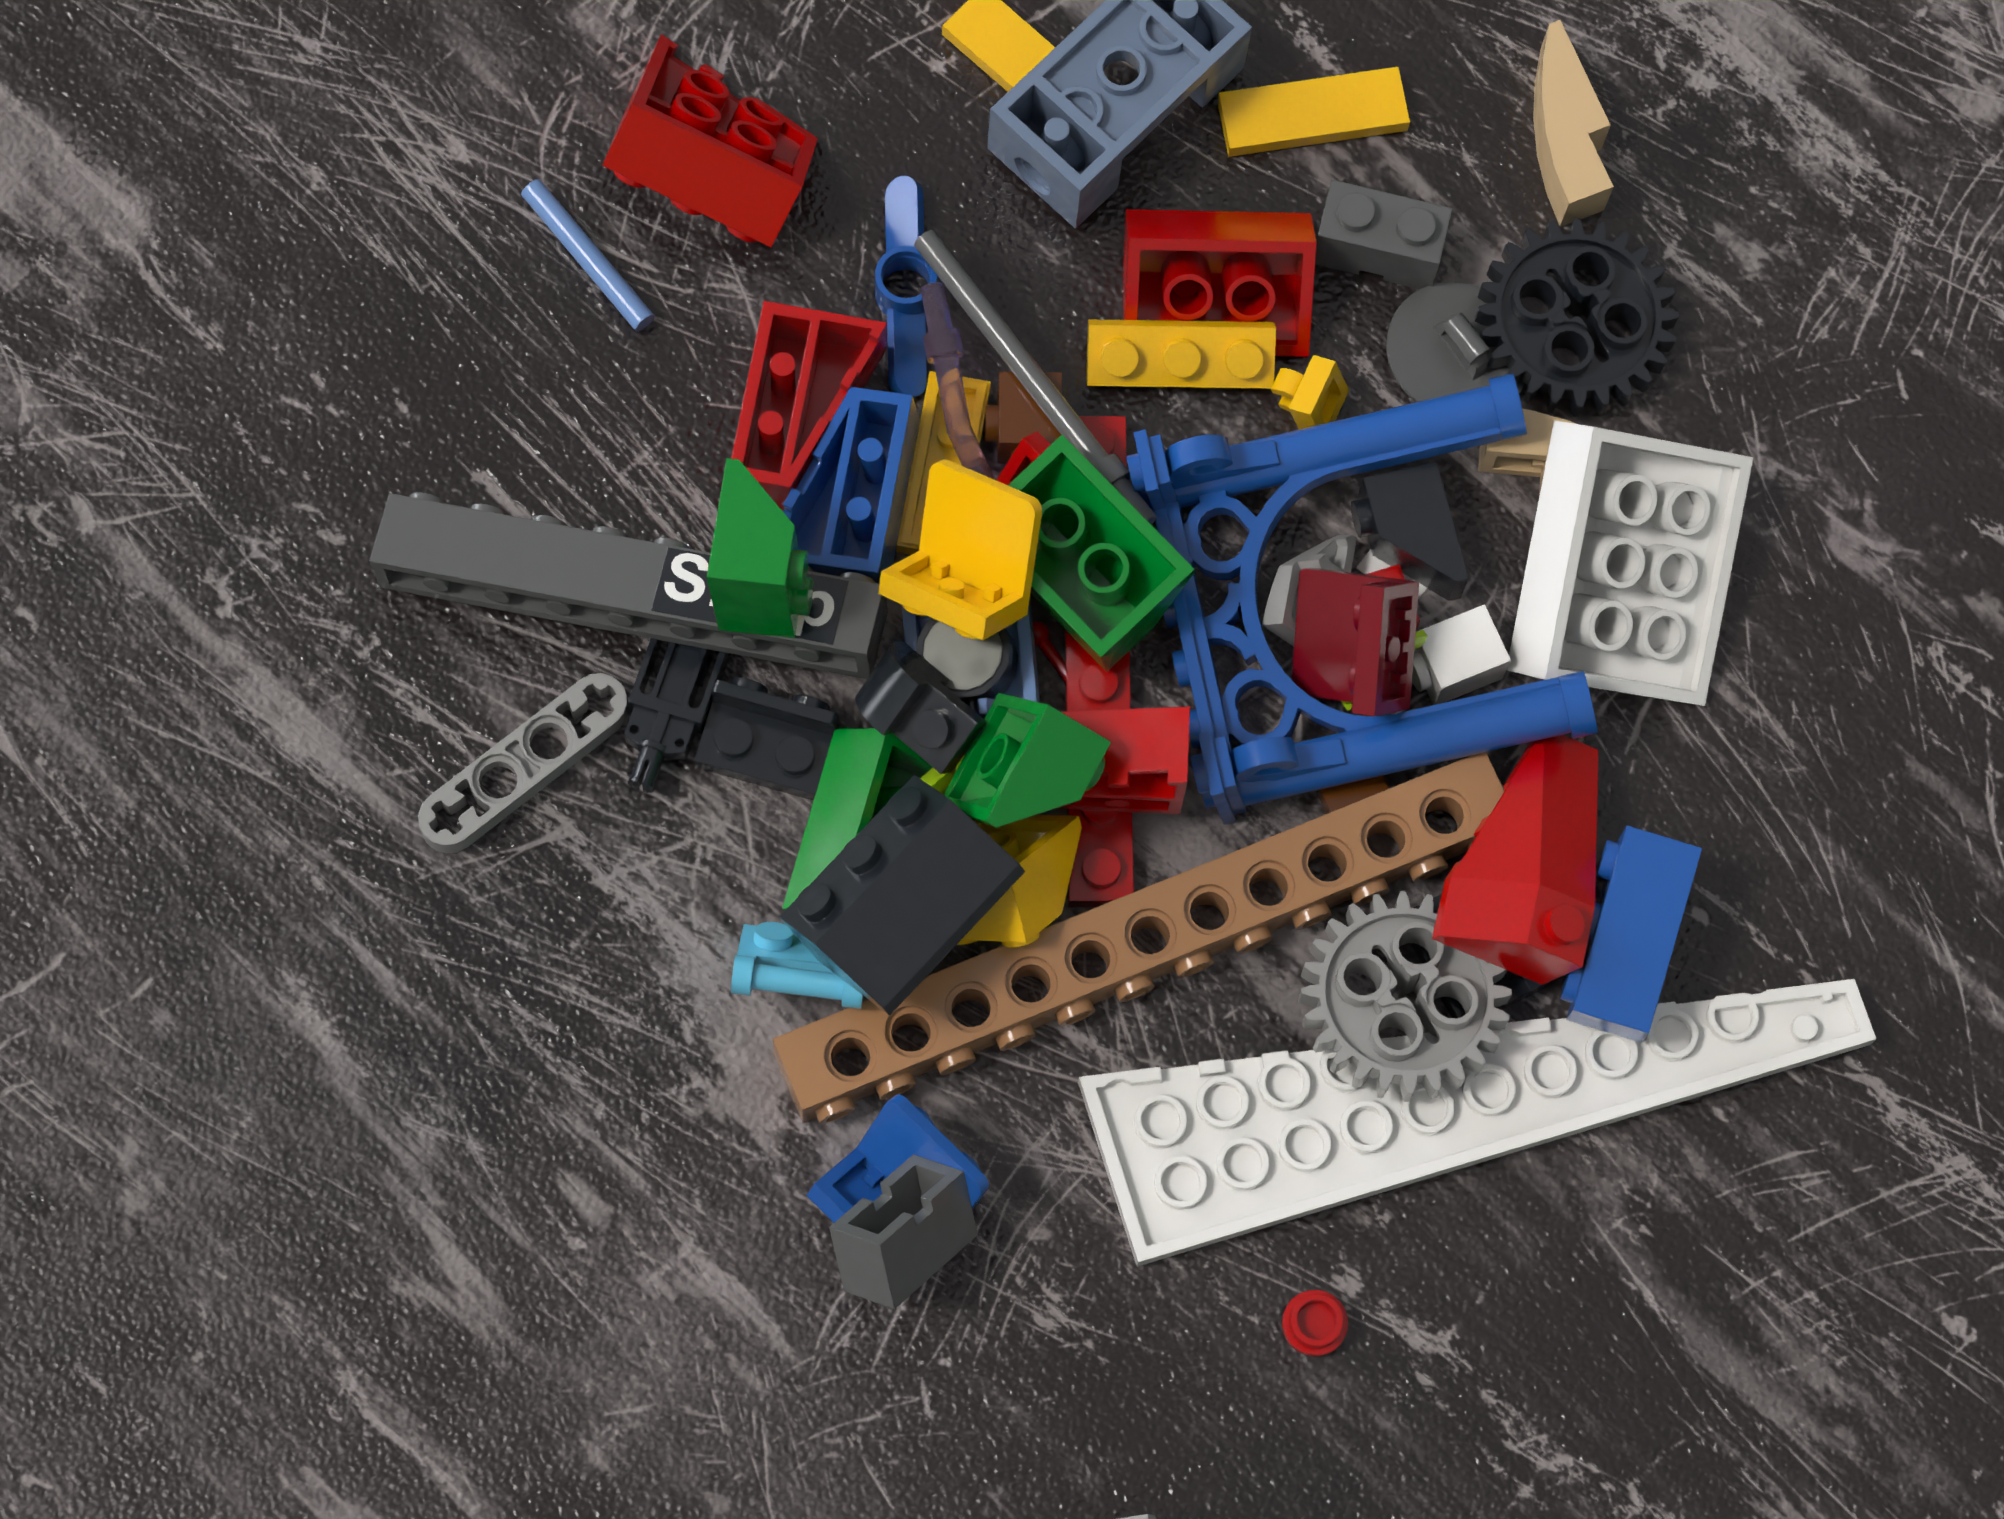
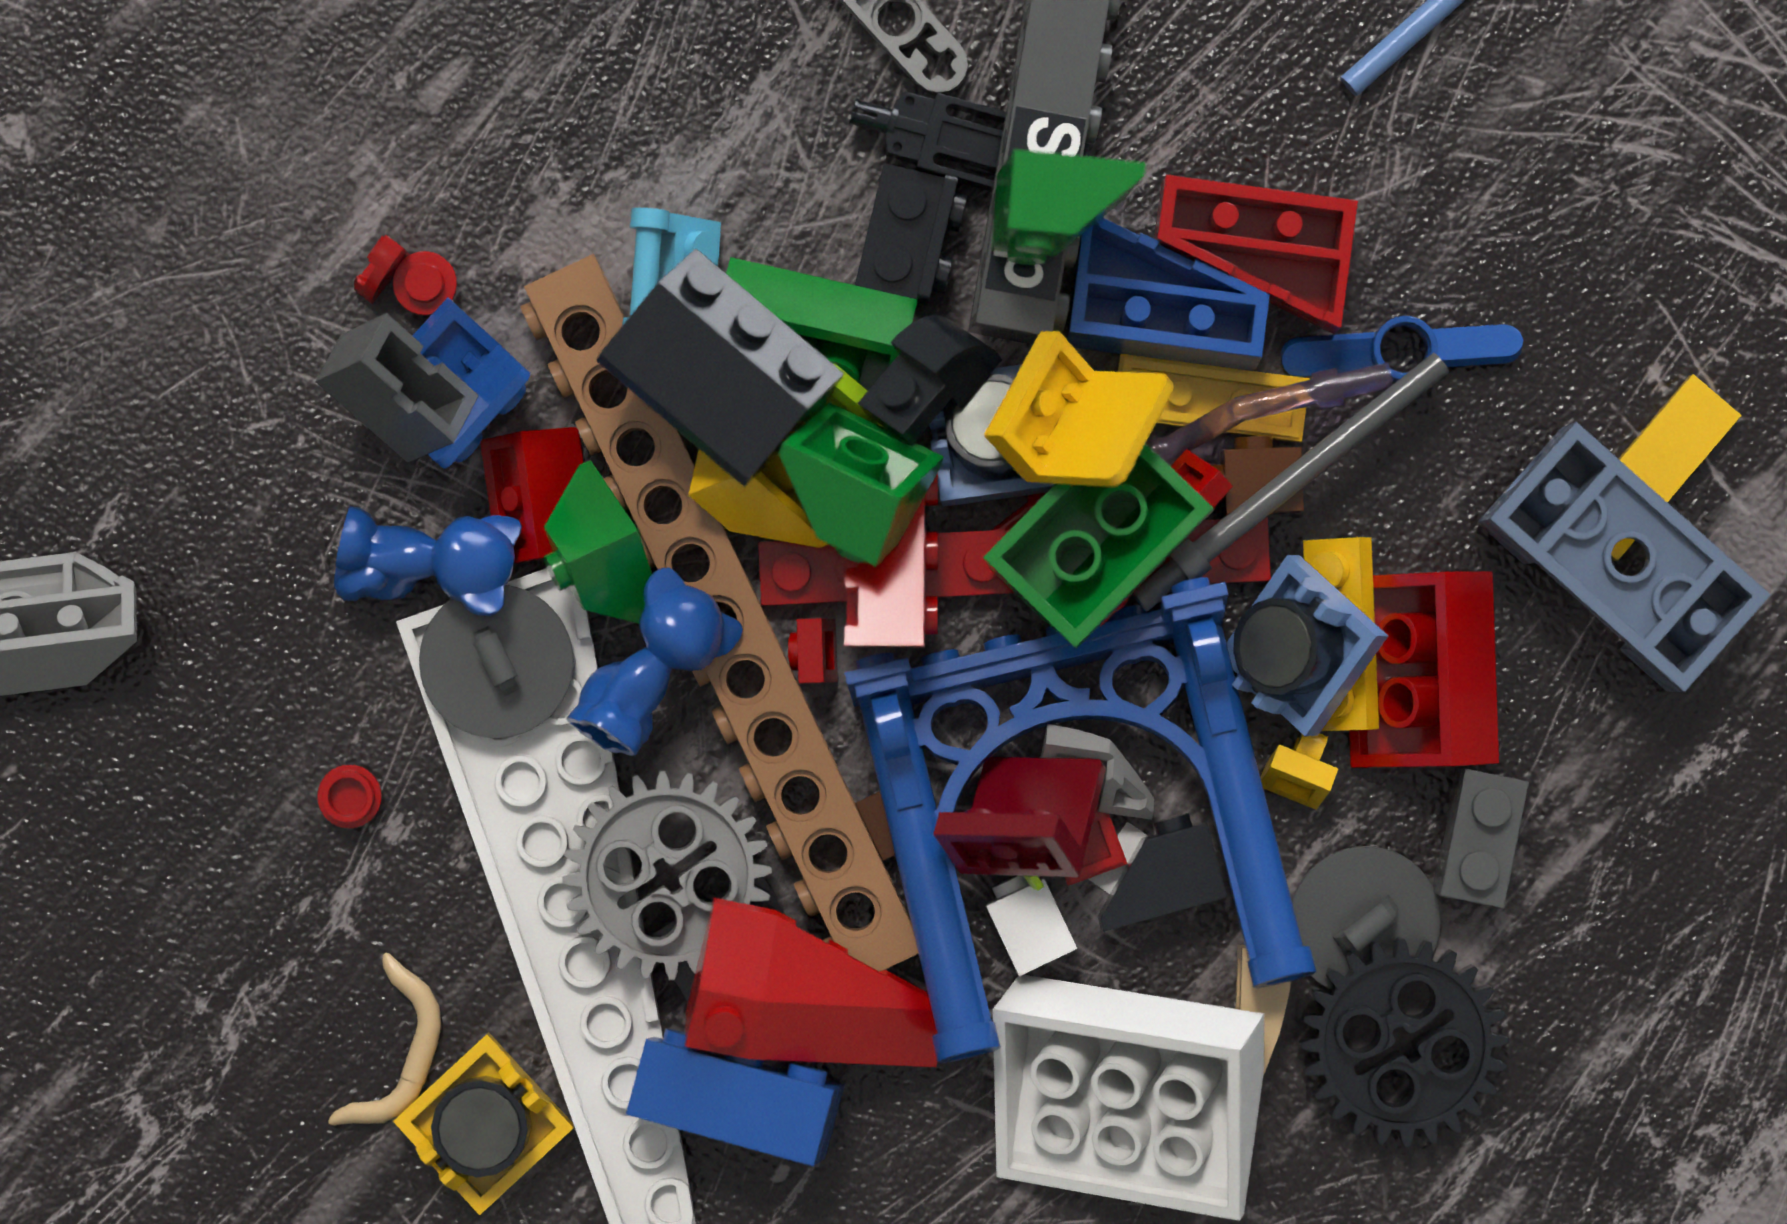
camera: 95 degrees right, 15 degrees up
red wedge [602,34,818,247] -> none
yellow tile [1217,67,1410,157] -> none
tan slope [1533,20,1614,227] -> none
none -> tan animal [328,953,441,1126]
none -> blue animal [334,506,522,616]
none -> red tile [354,235,411,304]
none -> red plate [393,251,457,316]
none -> piece [393,1033,574,1215]
none -> dark grey shield [419,585,573,738]
none -> red panel [480,427,584,564]
none -> green slope [543,460,652,624]
none -> blue animal [566,567,743,756]
none -> red plate [788,618,838,683]
none -> piece [1226,555,1388,736]

